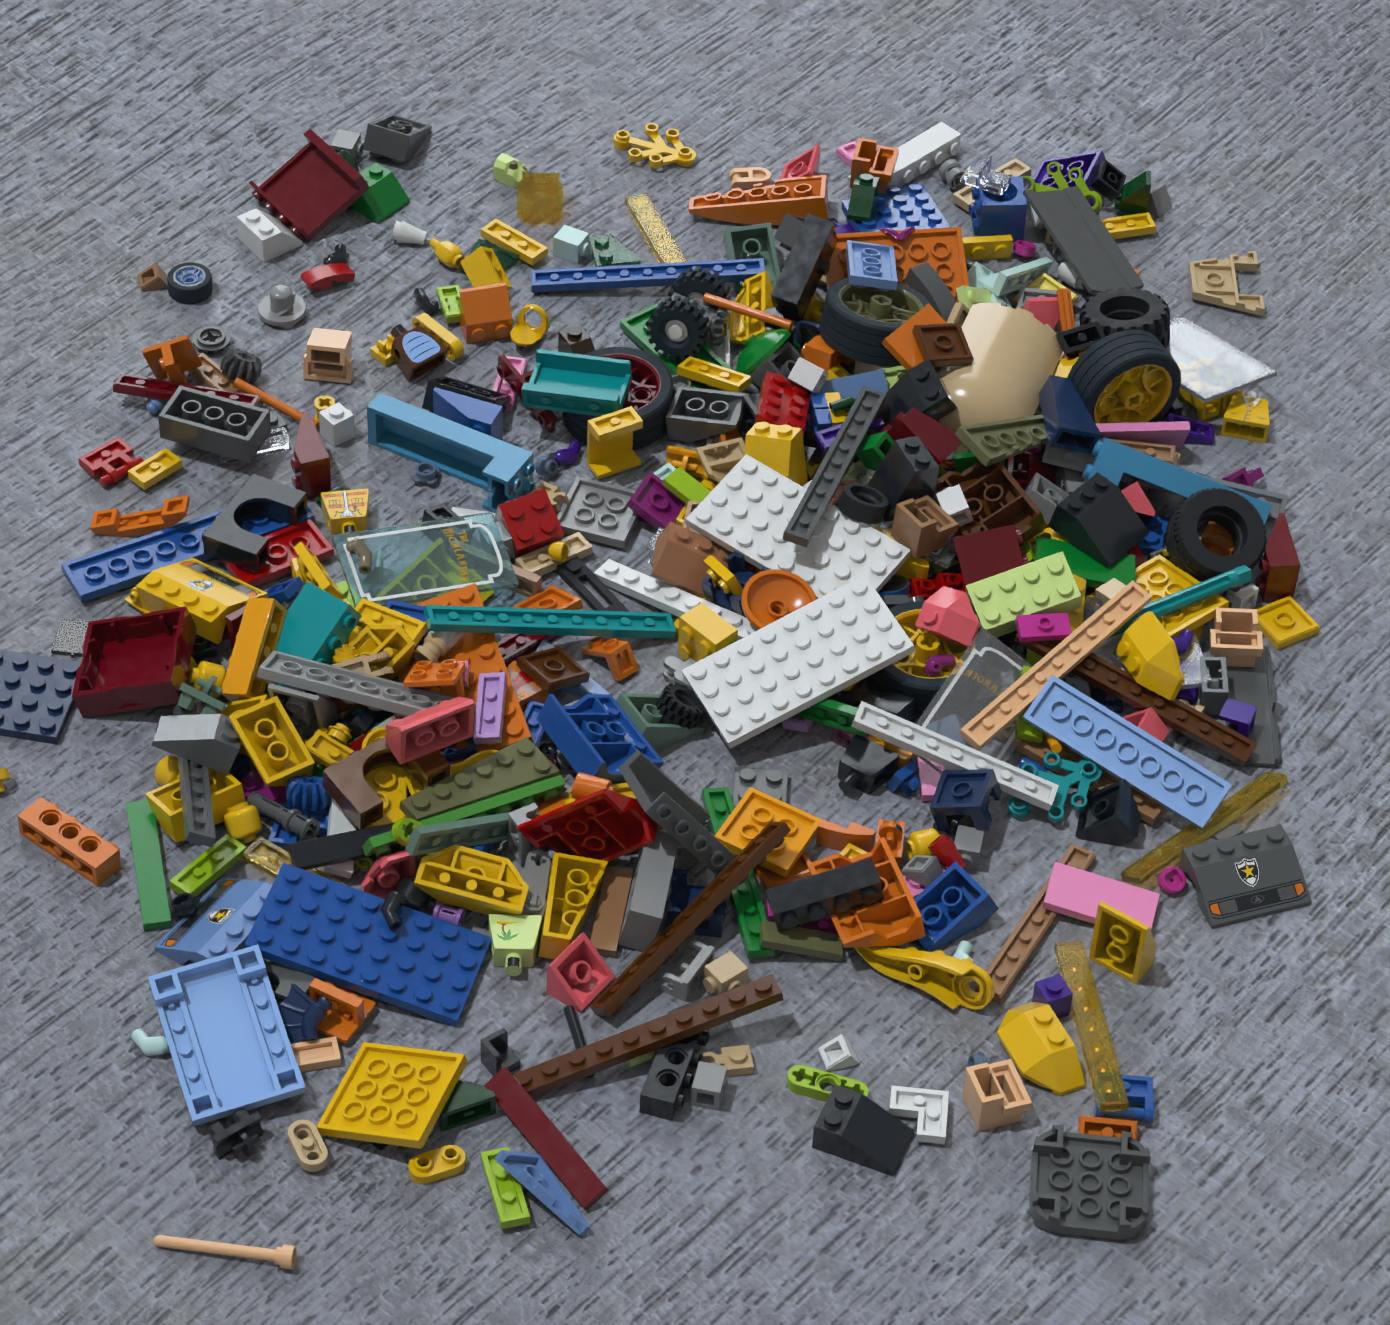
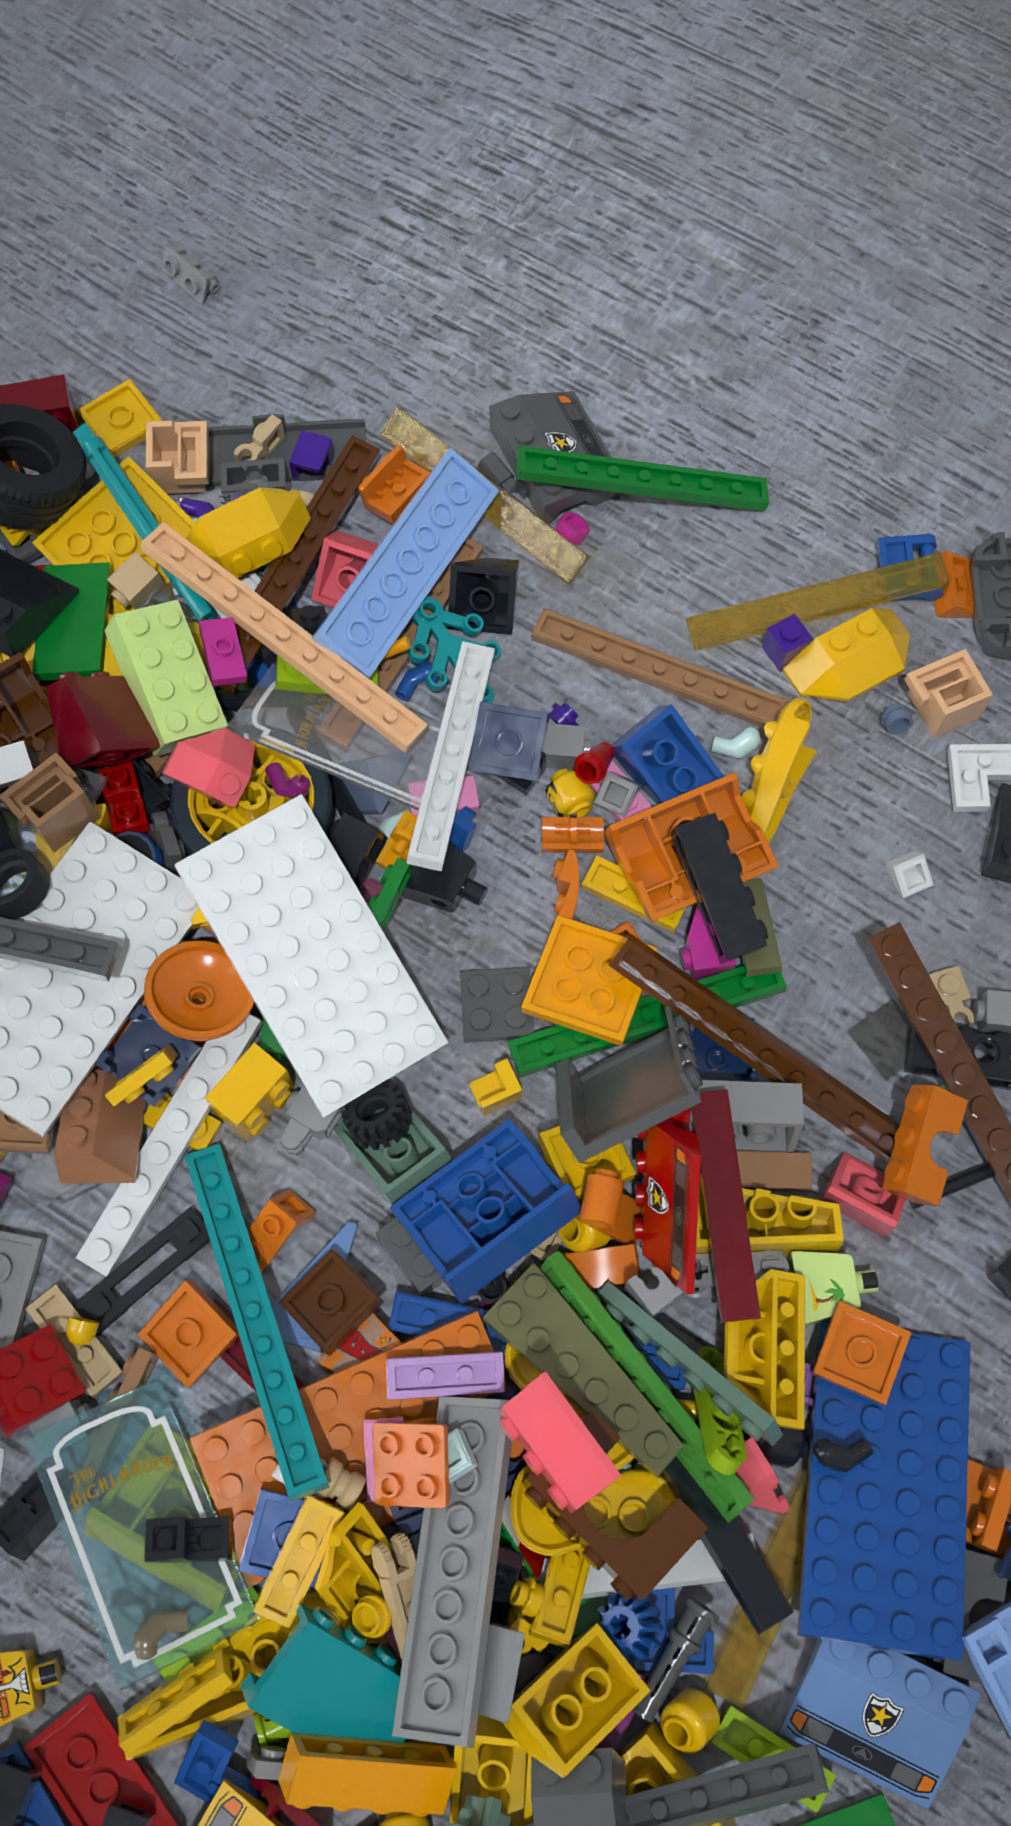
camera: 95 degrees left, 25 degrees up
black plate [170,893,200,918] -> none
light grey hinge [659,940,715,1002] -> none
tan brick [703,951,748,996] -> none
lime beam [787,1065,868,1102] -> none
bright pink tile [1042,862,1160,930] -> none
yellow slope [1089,901,1157,984] -> none
none -> black slope [144,1516,233,1563]
none -> tan plate [234,414,285,461]
none -> orange bracket [358,445,431,524]
none -> light aqua tile [448,1428,478,1484]
none -> yellow panel [469,1059,522,1116]
none -> green plate [516,445,769,511]
none -> dark purple plate [549,702,579,726]
none -> dark red tile [691,1089,761,1323]
none -> orange tile [811,1301,912,1406]
none -> orange arch [882,1085,968,1206]

